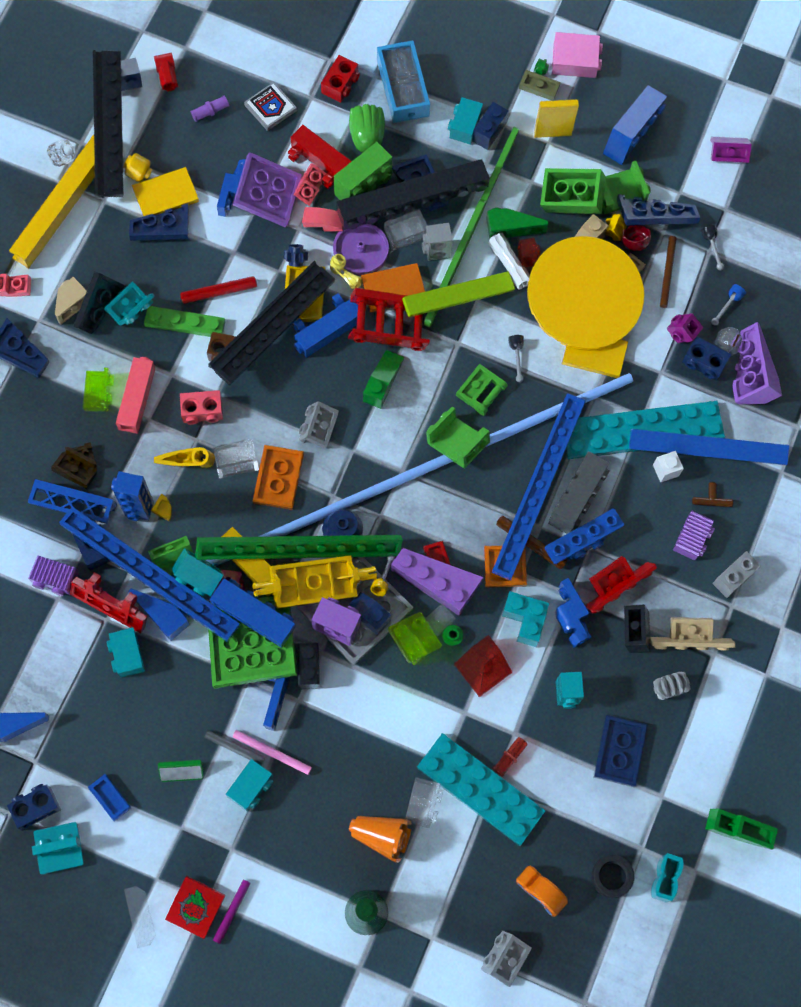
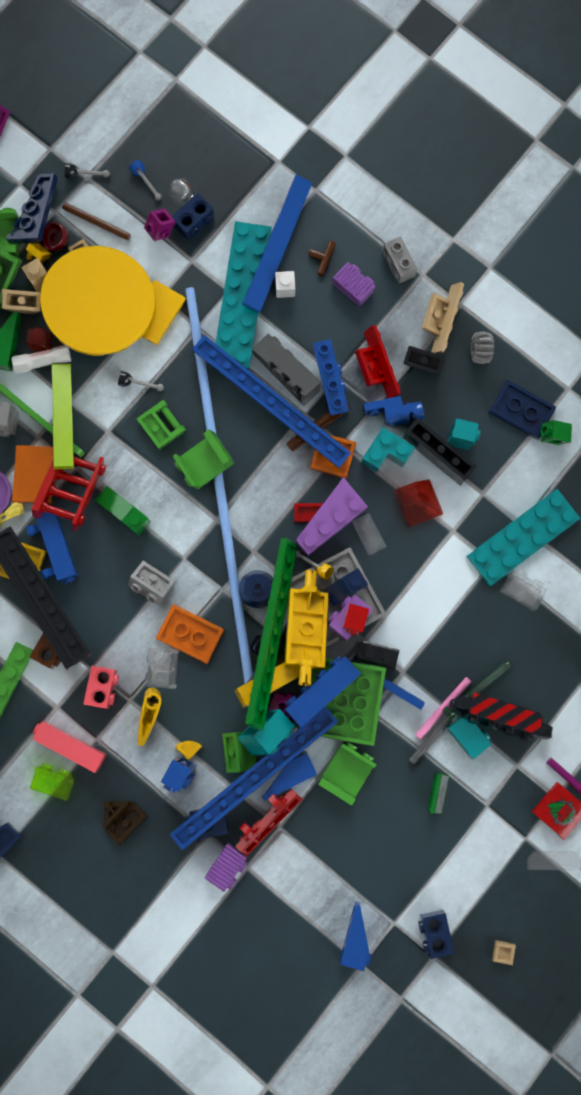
camera: 75 degrees left, 10 degrees up
blue fence [28,479,117,524] -> none
teal bracket [32,822,84,874] -> none
blue tile [88,774,131,822] -> none
teal brick [107,627,145,678] -> none
orange cone [349,816,411,863] -> none
clear neon green bracket [388,612,442,666] -> none
green plate [442,625,463,646] -> none
clear red axle [493,737,528,777] -> none
medium lavender wedge [733,322,782,404] -> none
none -> tan slope [2,289,41,314]
none -> bright green panel [318,742,376,806]
none -> red brick [342,603,369,636]
none -> black brick [403,418,477,486]
none -> clear green bar [442,660,512,720]
none -> black hinge [449,692,553,741]
none -> tan tile [492,940,516,966]
none -> green brick [541,420,572,446]

